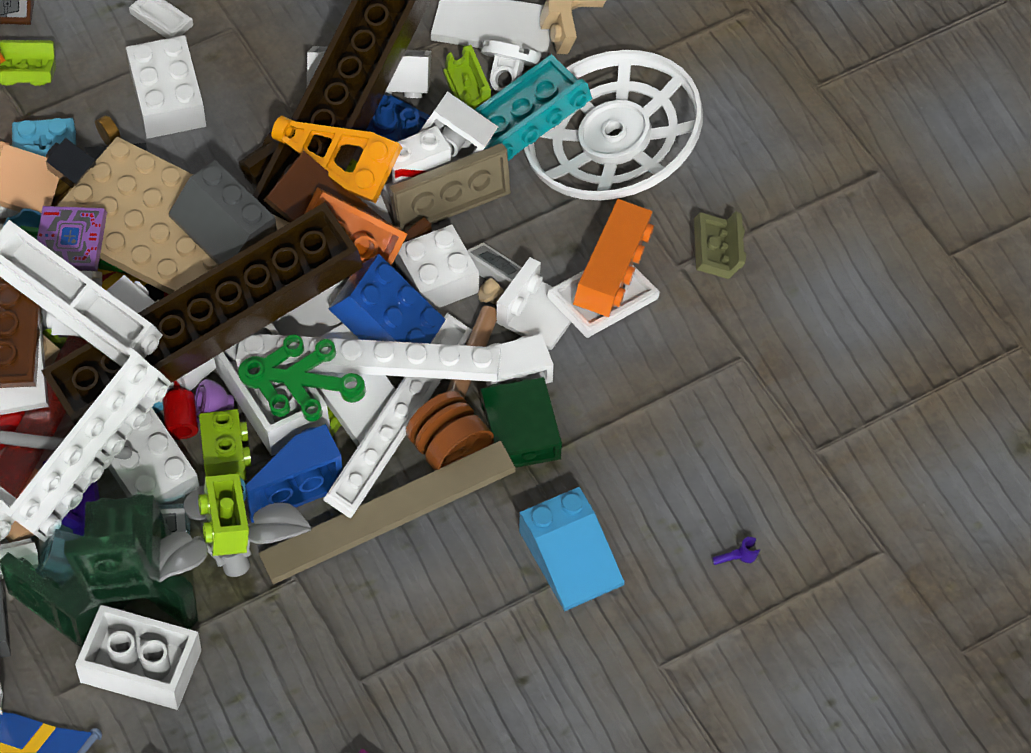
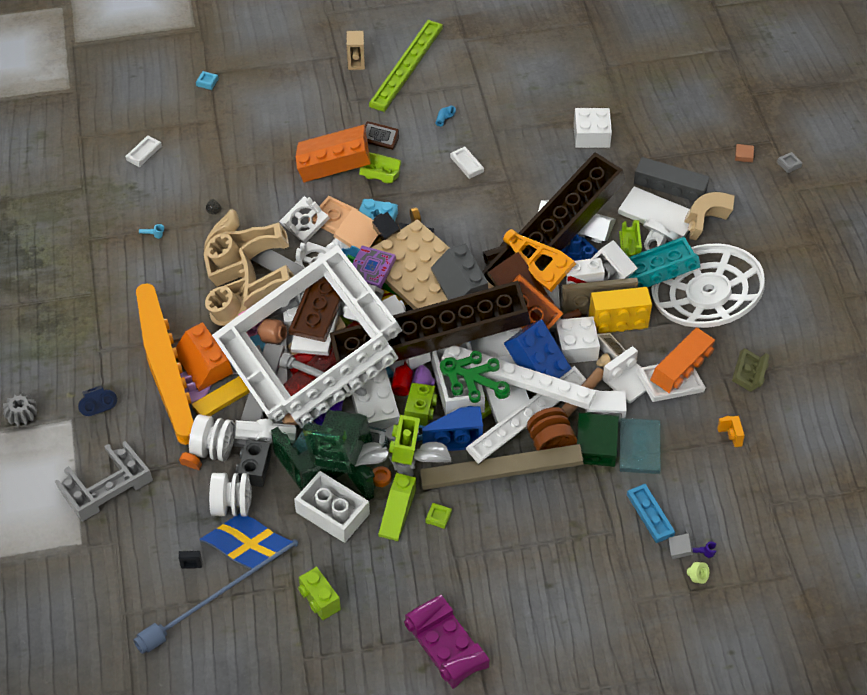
camera: 20 degrees right, 5 degrees down
white brick [126,35,206,139] -> none
dark azure slope [519,487,625,612] -> none
none -> orange tile [371,466,391,487]
none -> lime slope [378,473,416,541]
none -> lime tile [426,503,452,529]
none -> yellow brick [588,287,652,334]
none -> clear light blue tile [619,418,661,474]
none -> dark azure plate [627,484,675,543]
none -> light grey tile [669,533,693,559]
none -> yellowish green tile [687,562,710,584]
none -> light orange bracket [717,416,745,447]

